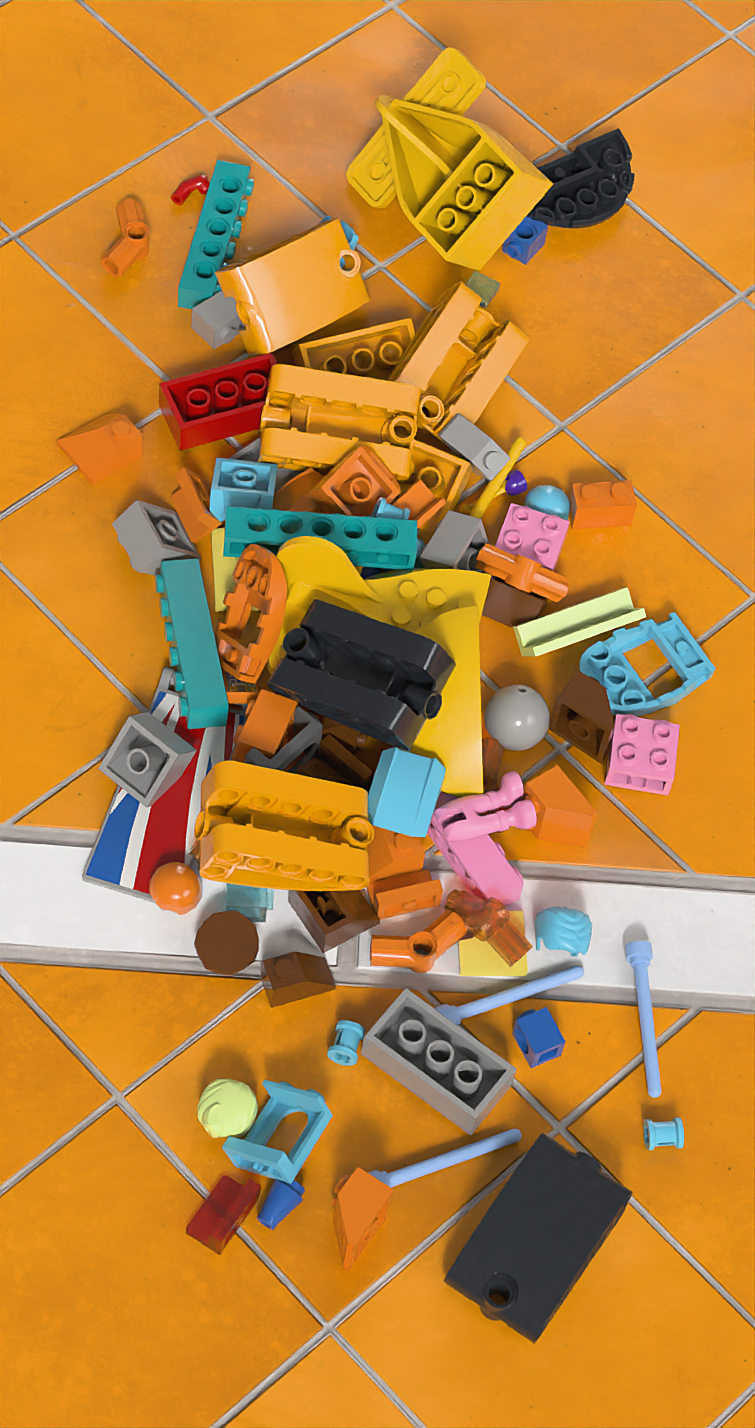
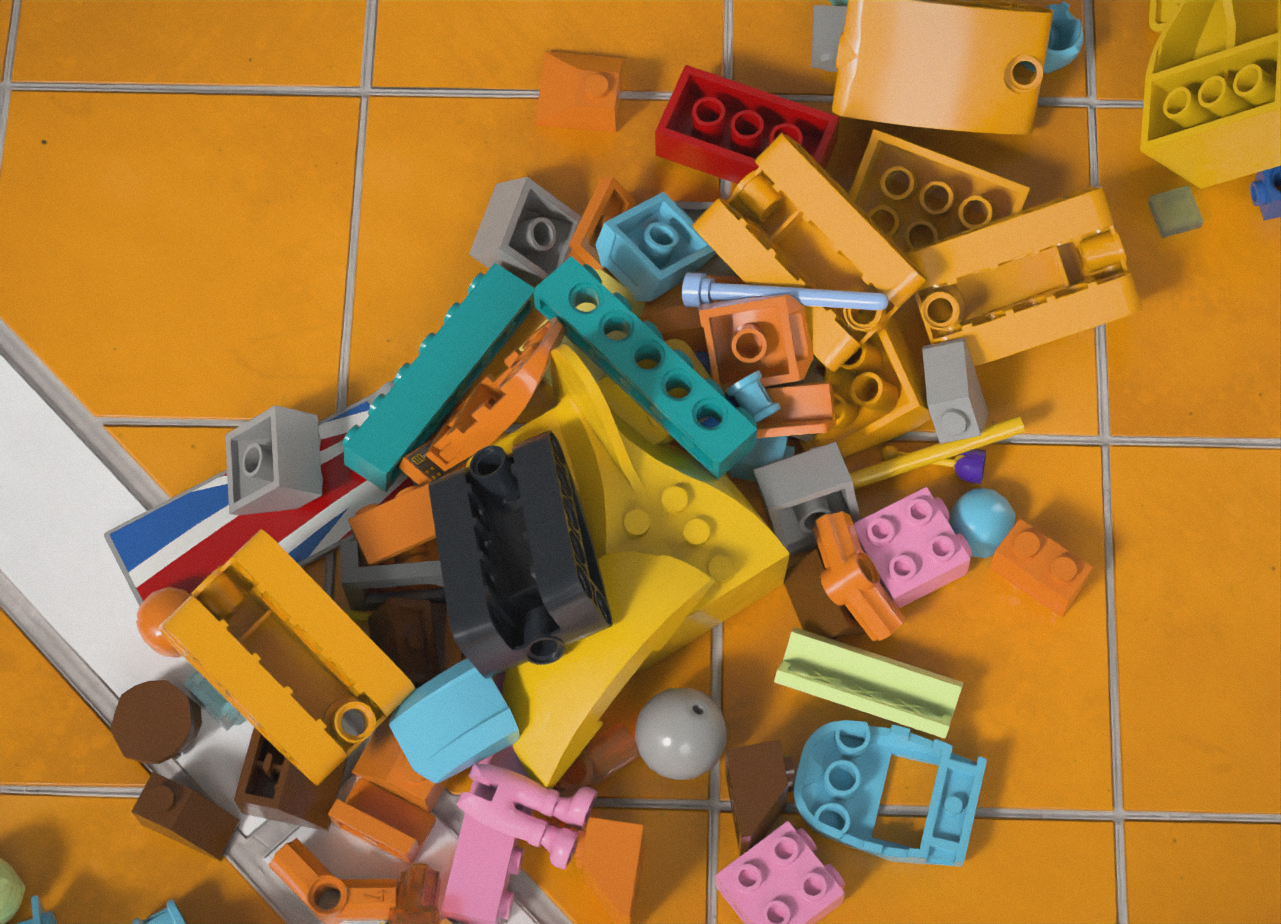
camera: 55 degrees right, 10 degrees up
none -> light blue piece [682,272,888,310]

